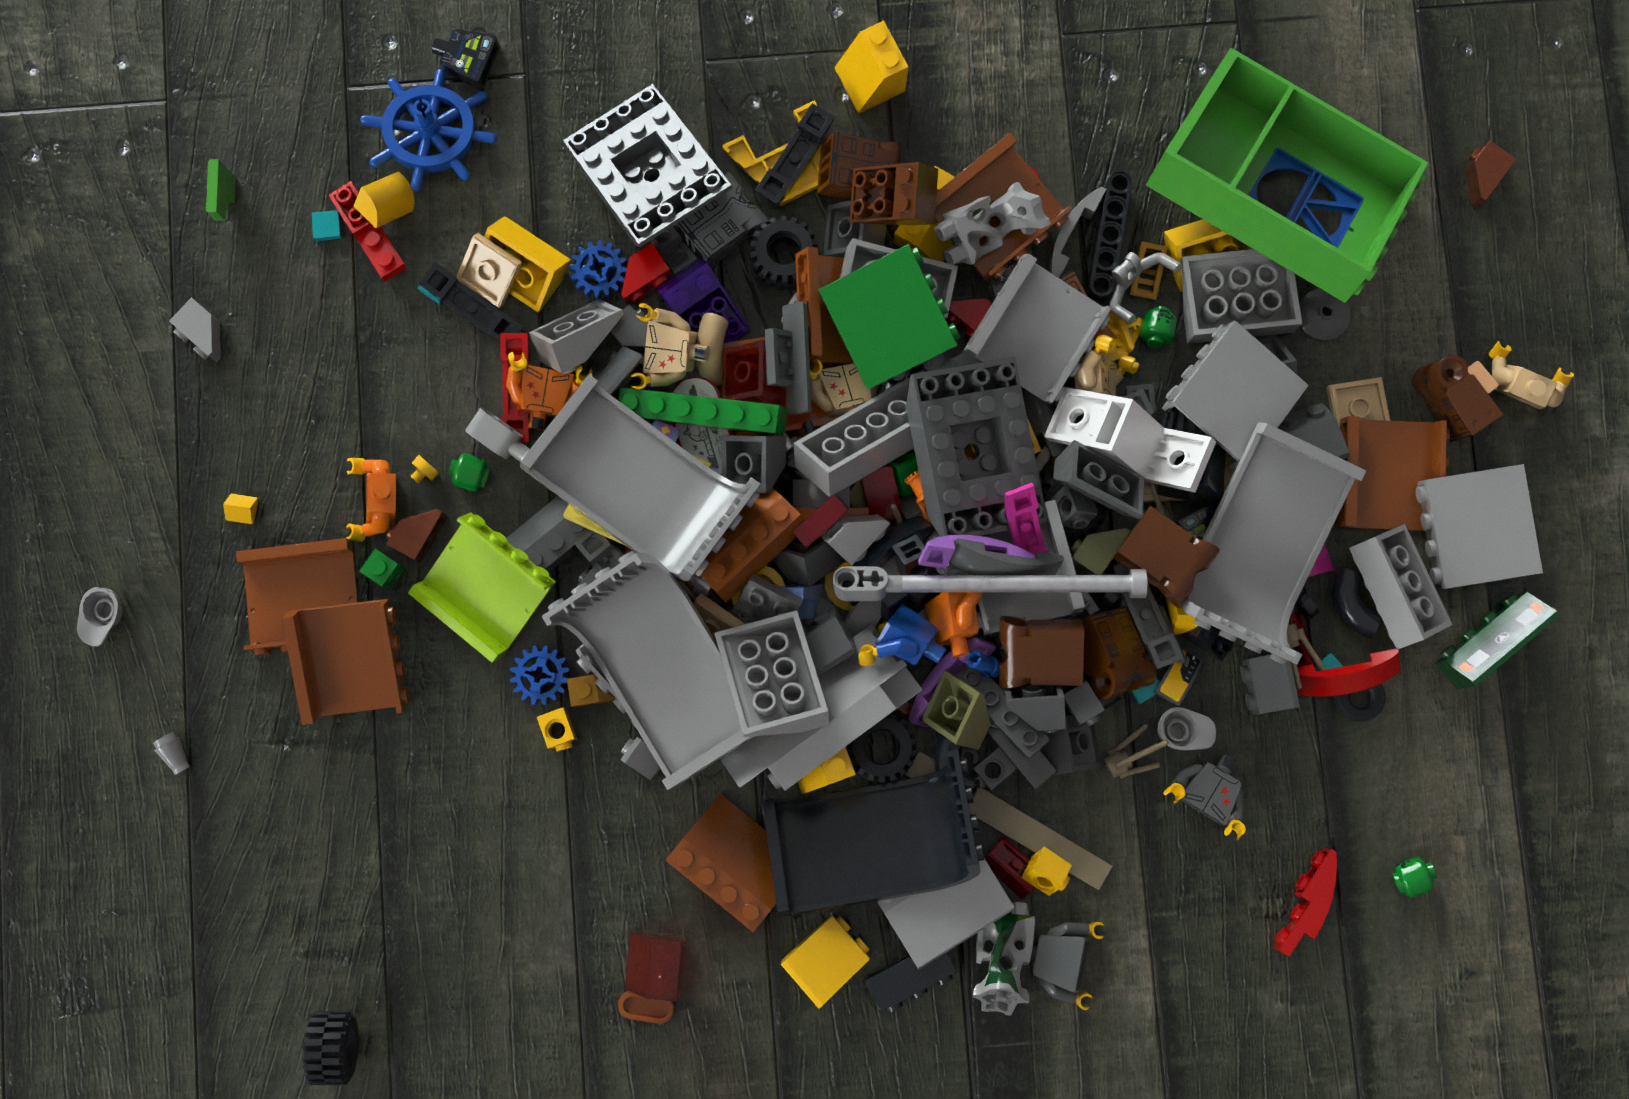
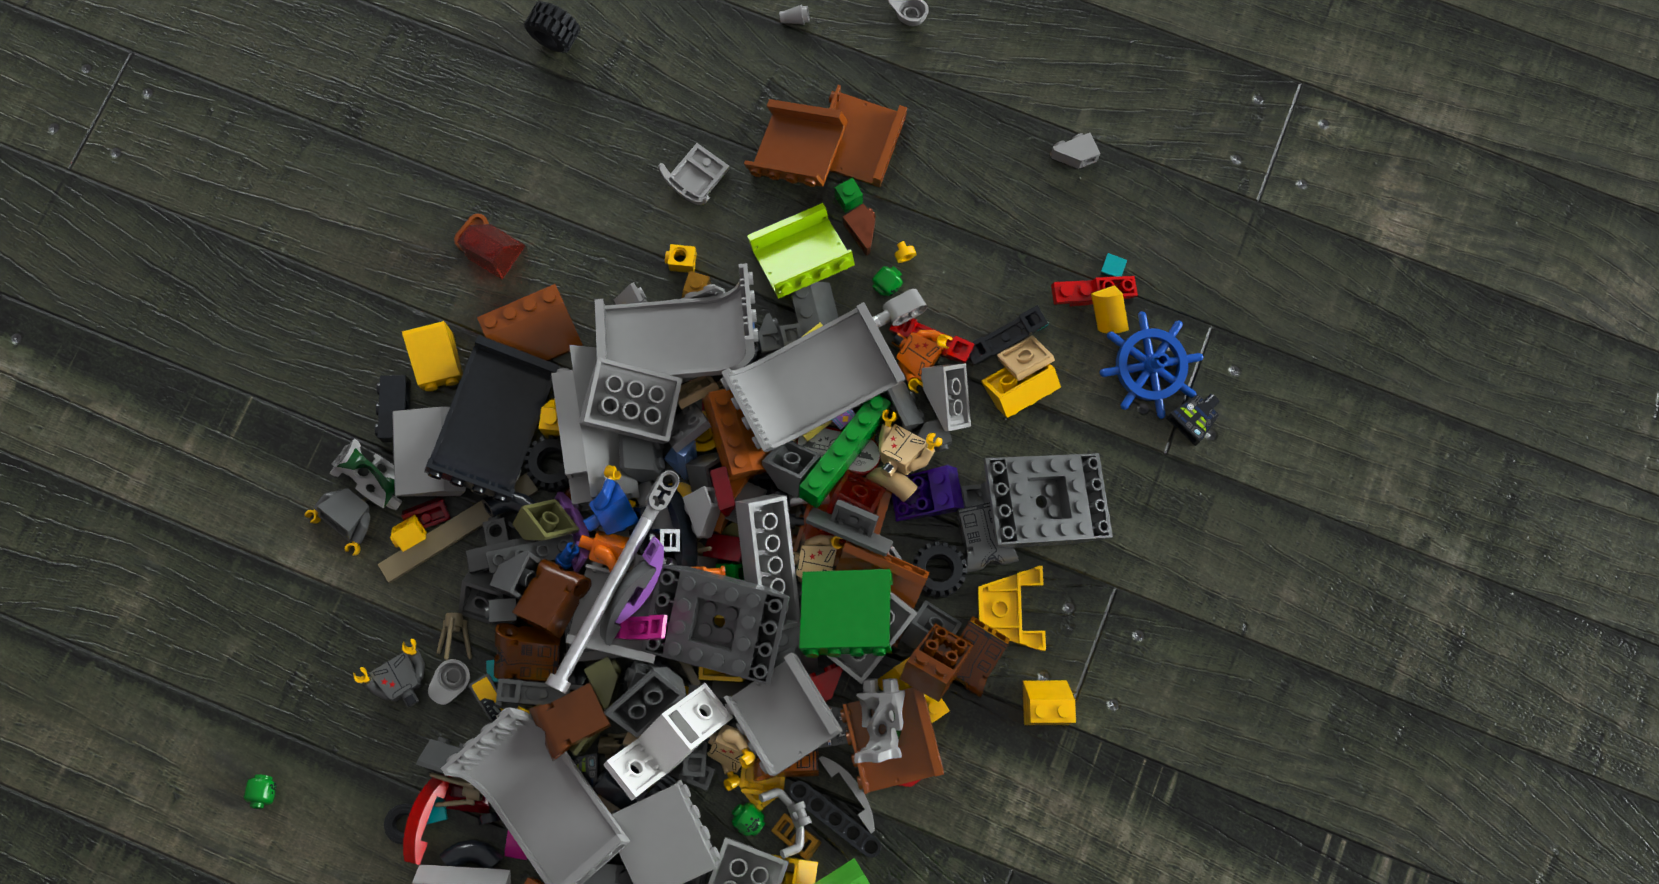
camera: 115 degrees right, 5 degrees down
bright green tile [206,159,236,221] -> none
yellow slope [223,494,259,525] -> none
orange torso [346,458,396,542] -> none
blue gear [509,645,571,705] -> none
blue gear [569,240,628,300] -> none
red slope [621,243,672,305] -> none
black slope [755,103,835,205] -> none
red slope [1273,848,1337,957] -> none
none -> light grey piece [658,143,729,205]

